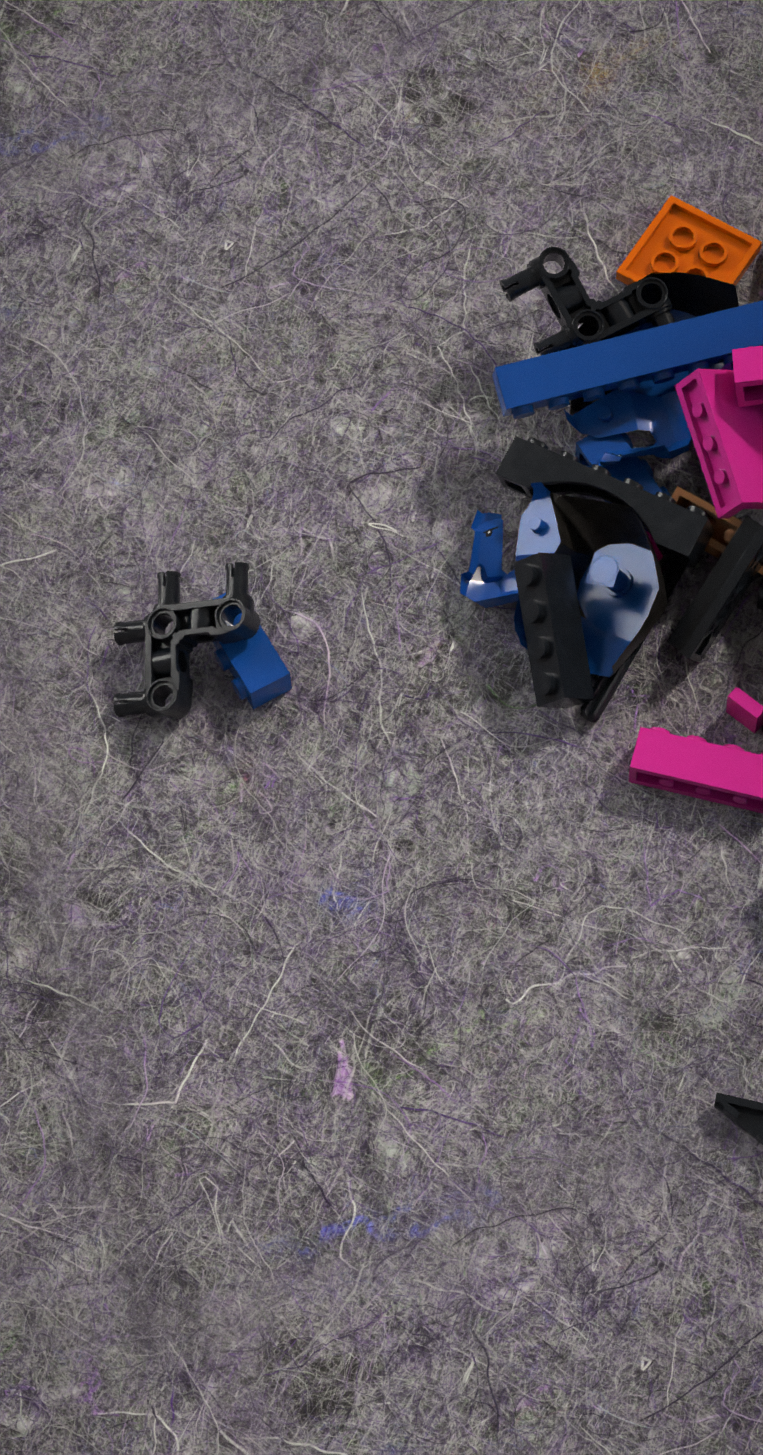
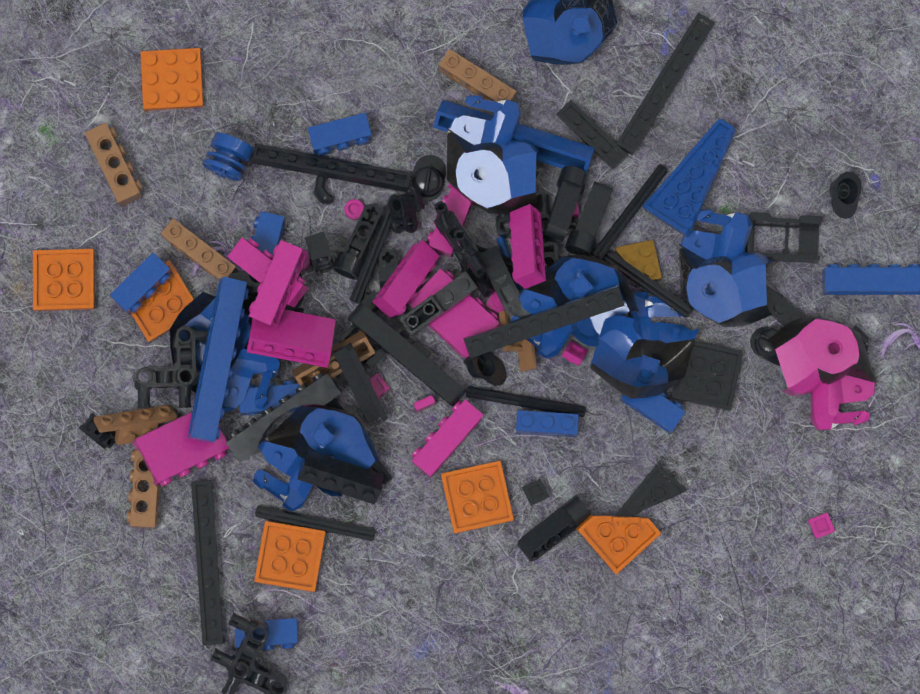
camera: 70 degrees left, 15 degrees up
none -> orange plate [33,249,95,311]
none -> black hips [79,413,116,449]
none -> medium nougat bracket [94,405,177,445]
none -> blue brick [110,253,172,315]
none -> medium nougat brick [127,449,160,529]
none -> dark pink panel [132,412,230,487]
none -> black plate [191,480,224,646]
none -> orange plate [254,521,326,592]
none -> black axle [255,505,375,541]
none -> dark pink tile [369,373,390,399]
none -> orange plate [441,461,514,534]
none -> black beam [517,495,591,561]
none -> black plate [522,479,549,506]
none -> orange plate [576,515,661,575]

